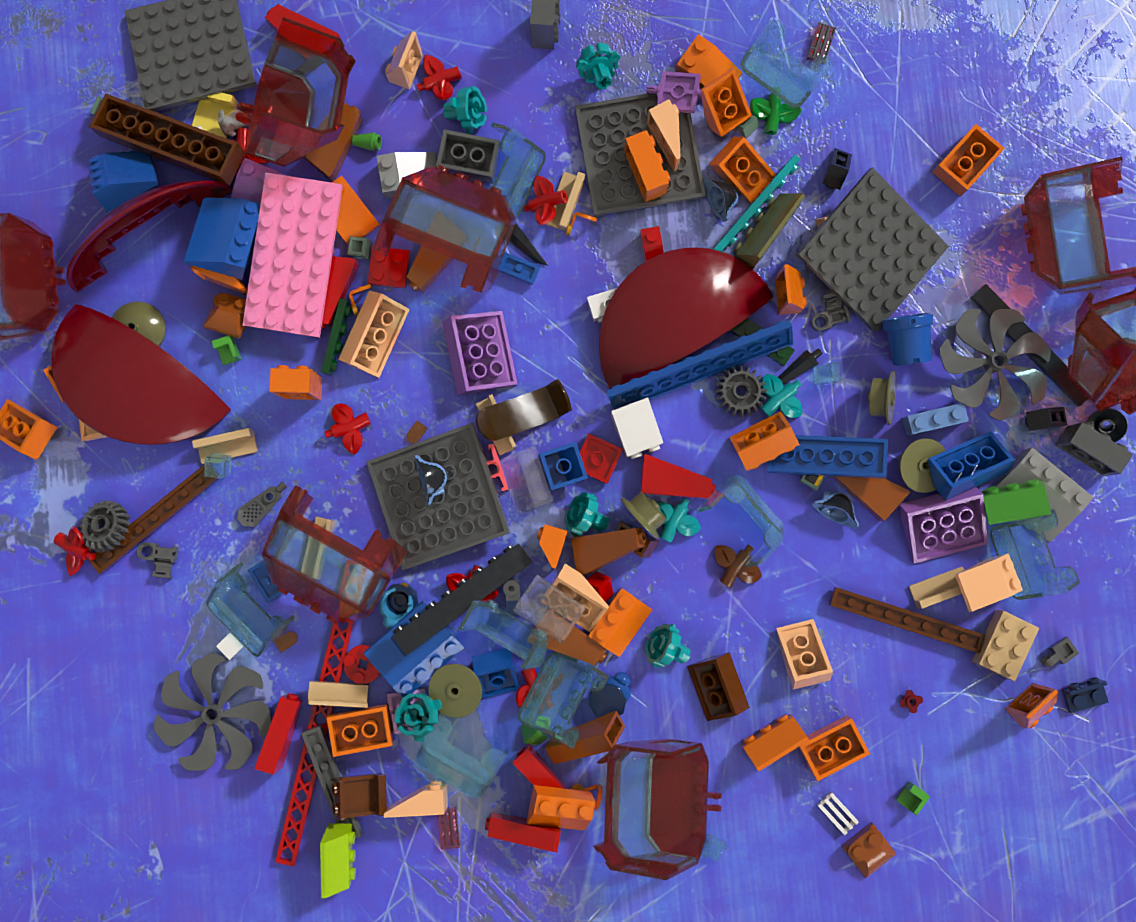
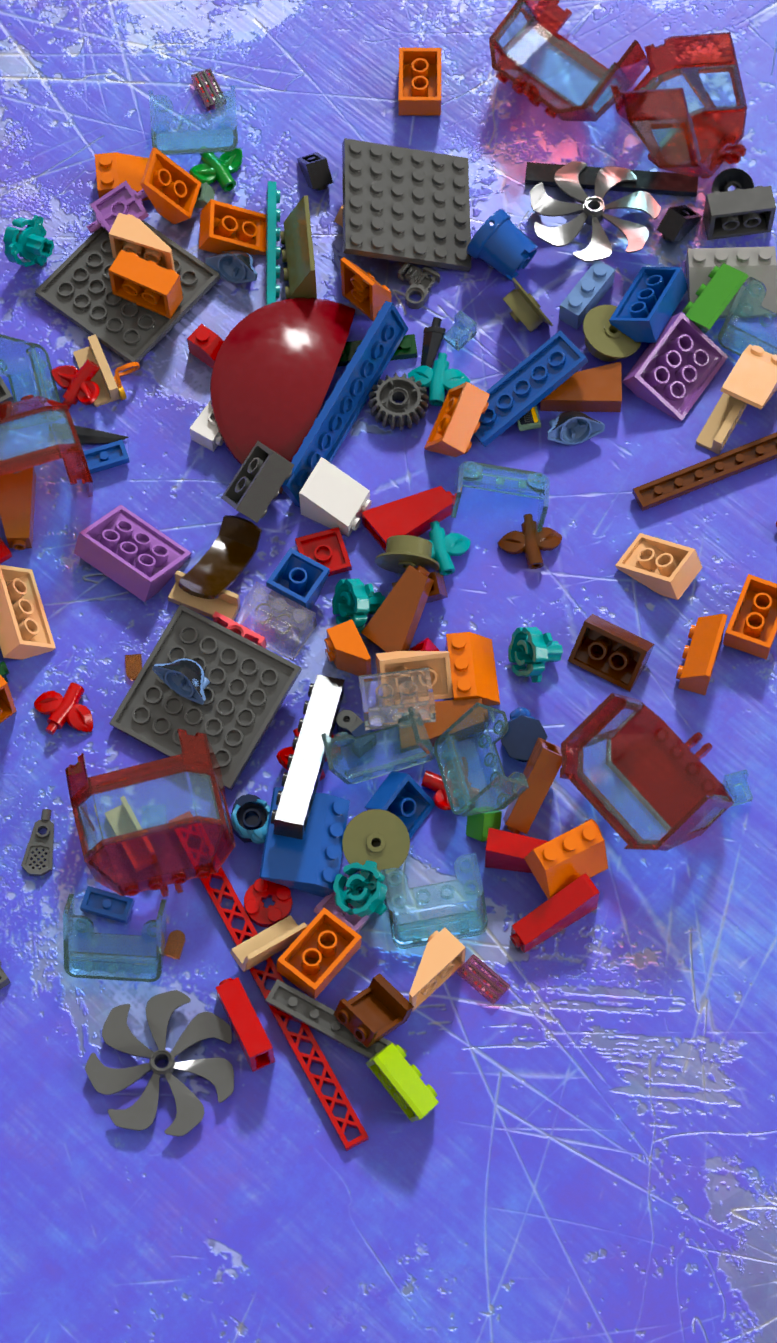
camera: 45 degrees left, 20 degrees down
white tile [216,632,245,660] -> none
none -> dark grey brick [221,441,294,523]

